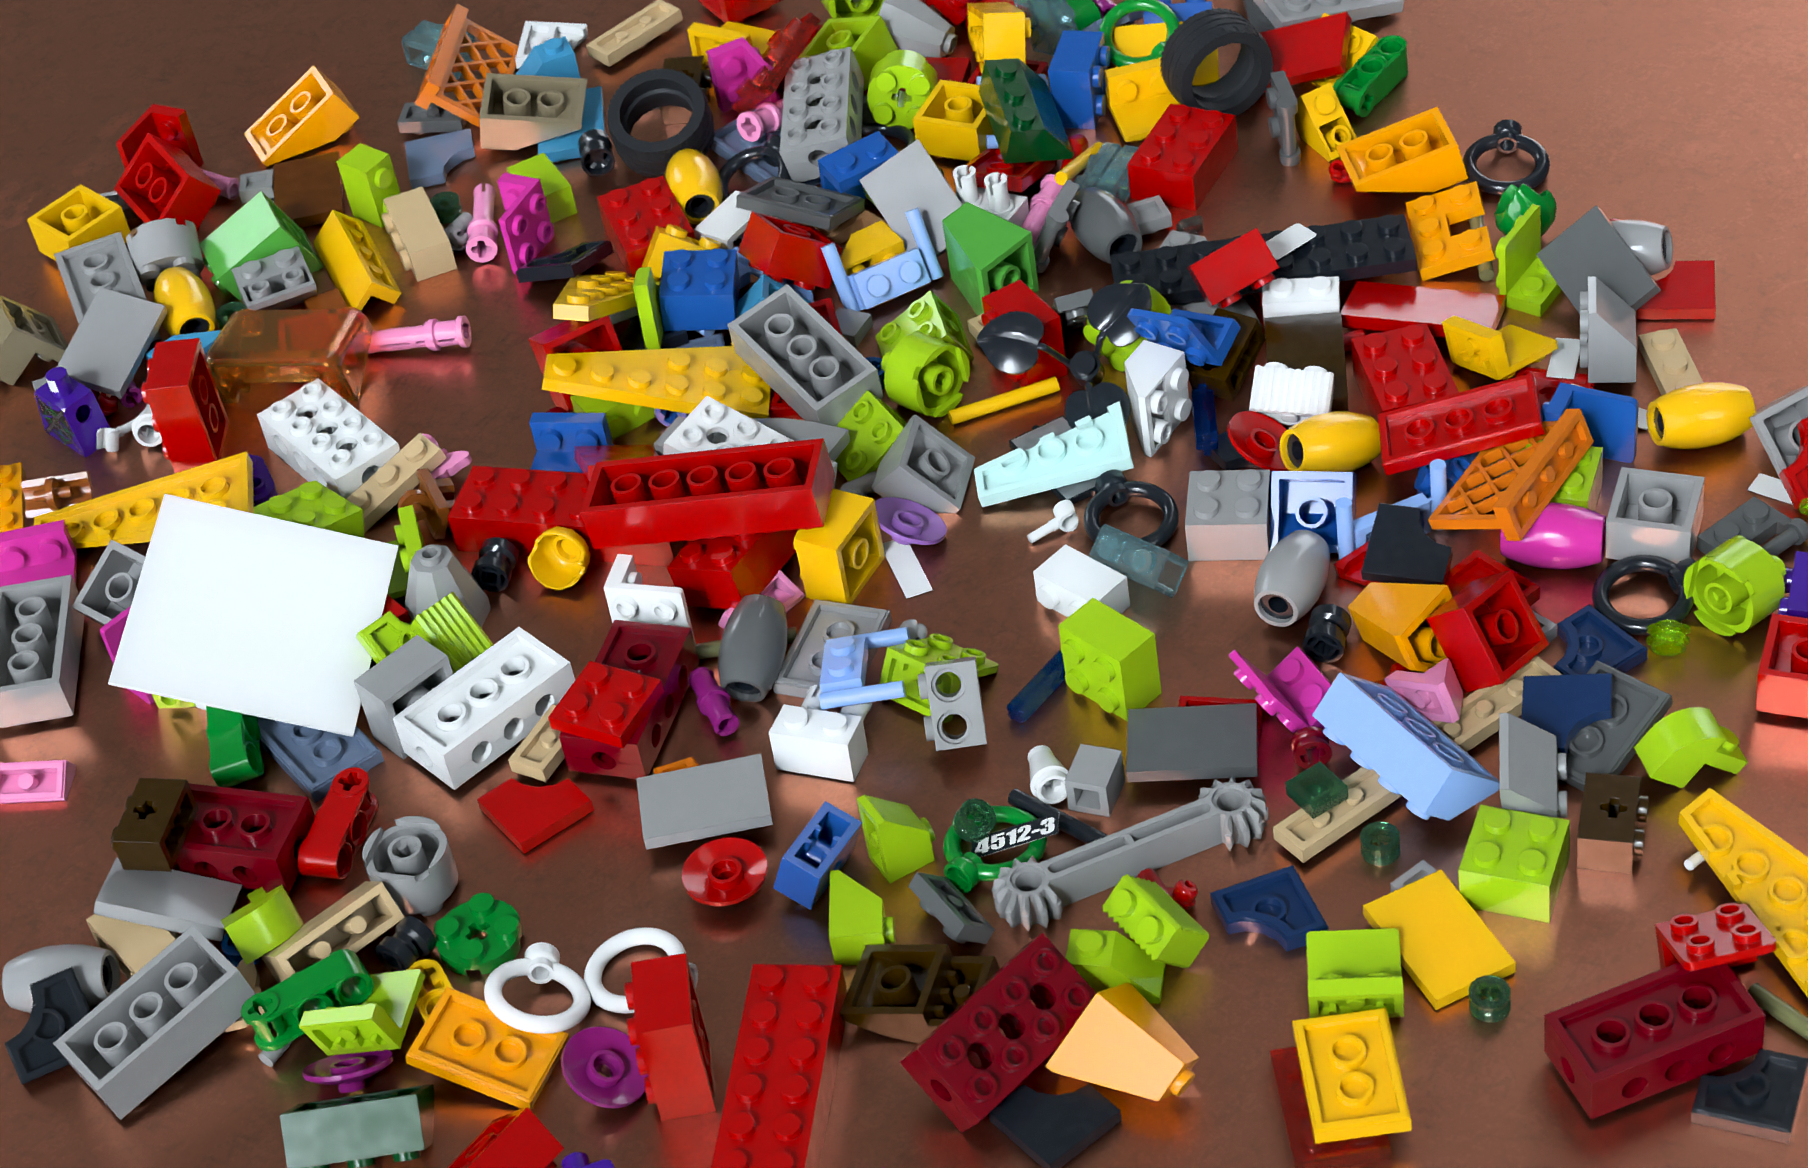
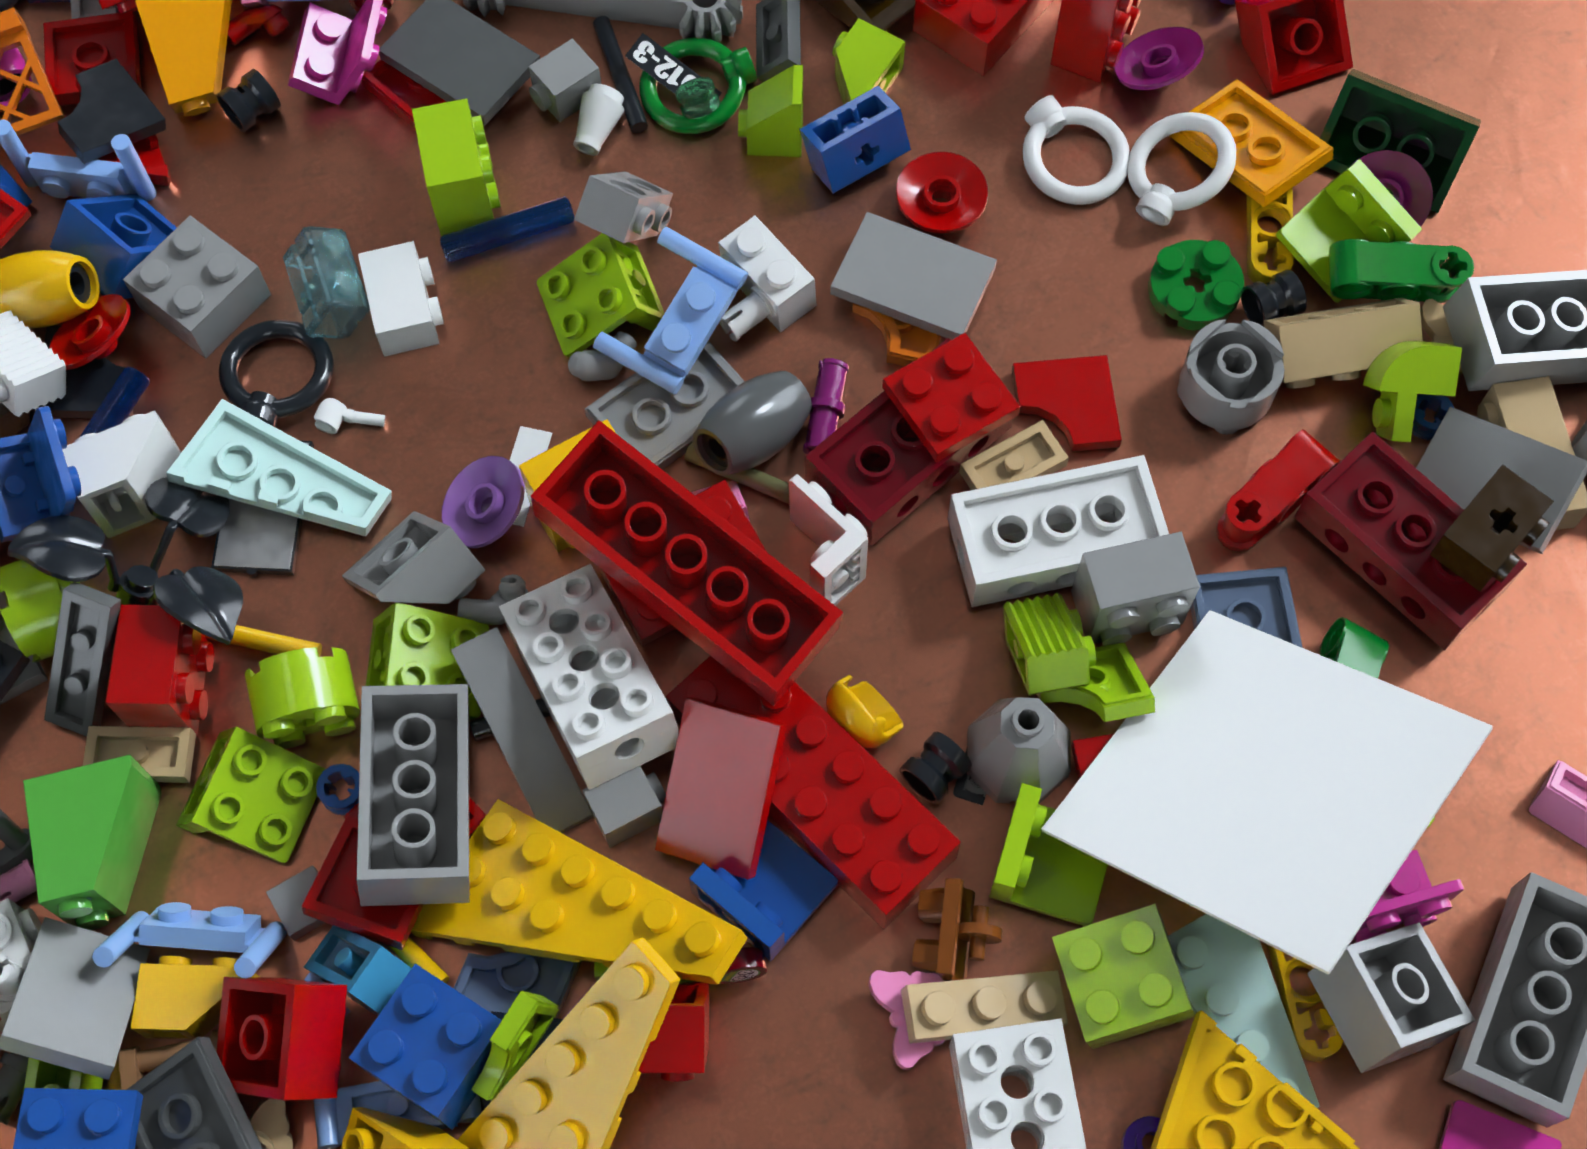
camera: 155 degrees left, 25 degrees up
light grey piece [1254,530,1330,627] -> none

